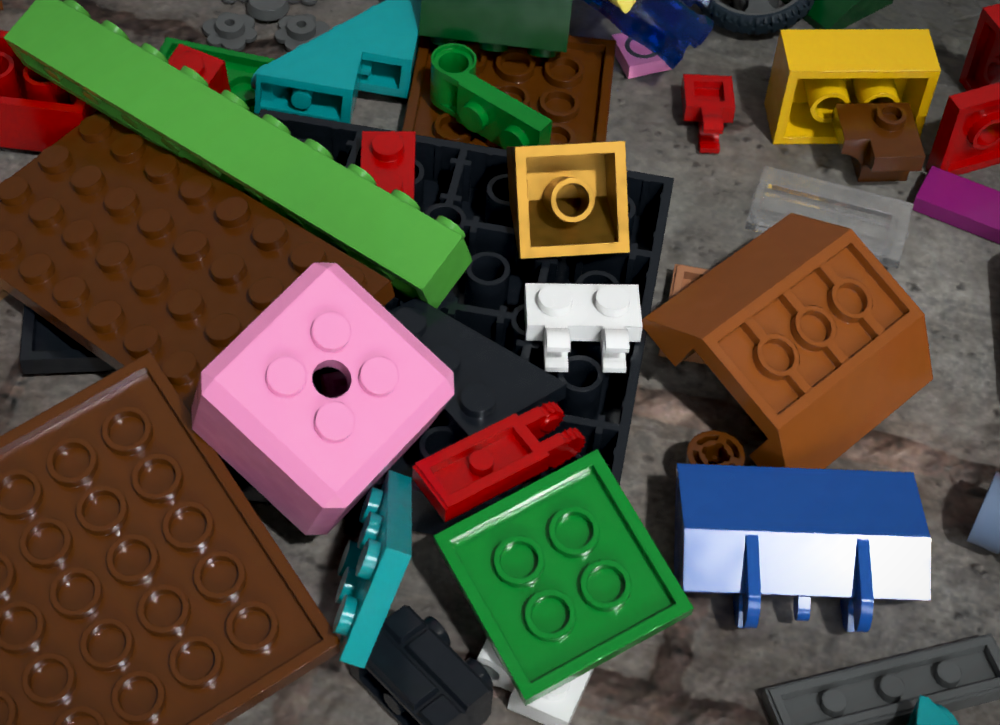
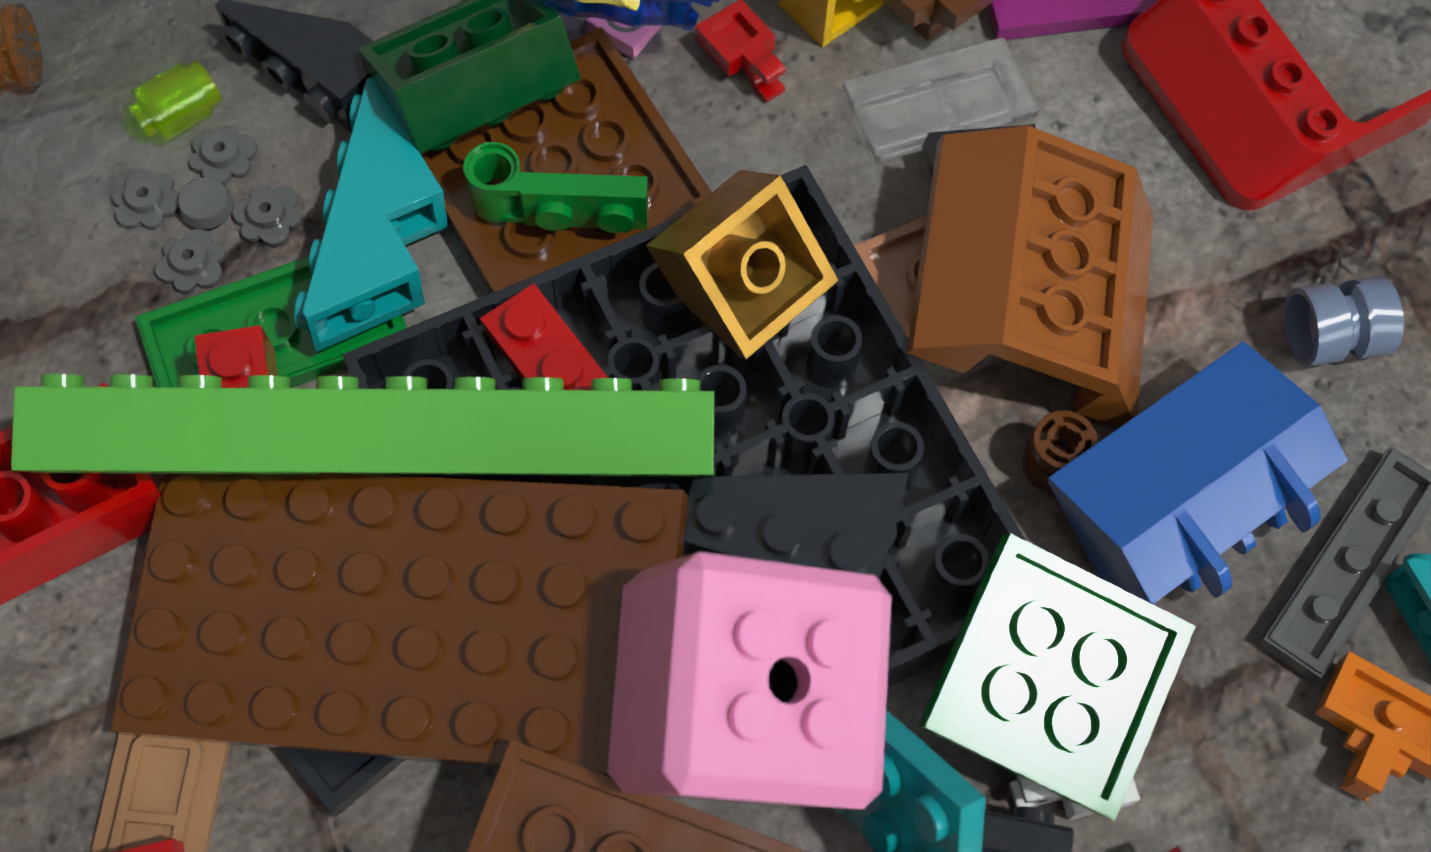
camera: 35 degrees left, 15 degrees up
red hinge [412,401,586,522] -> none
white plate [524,283,643,373] -> none

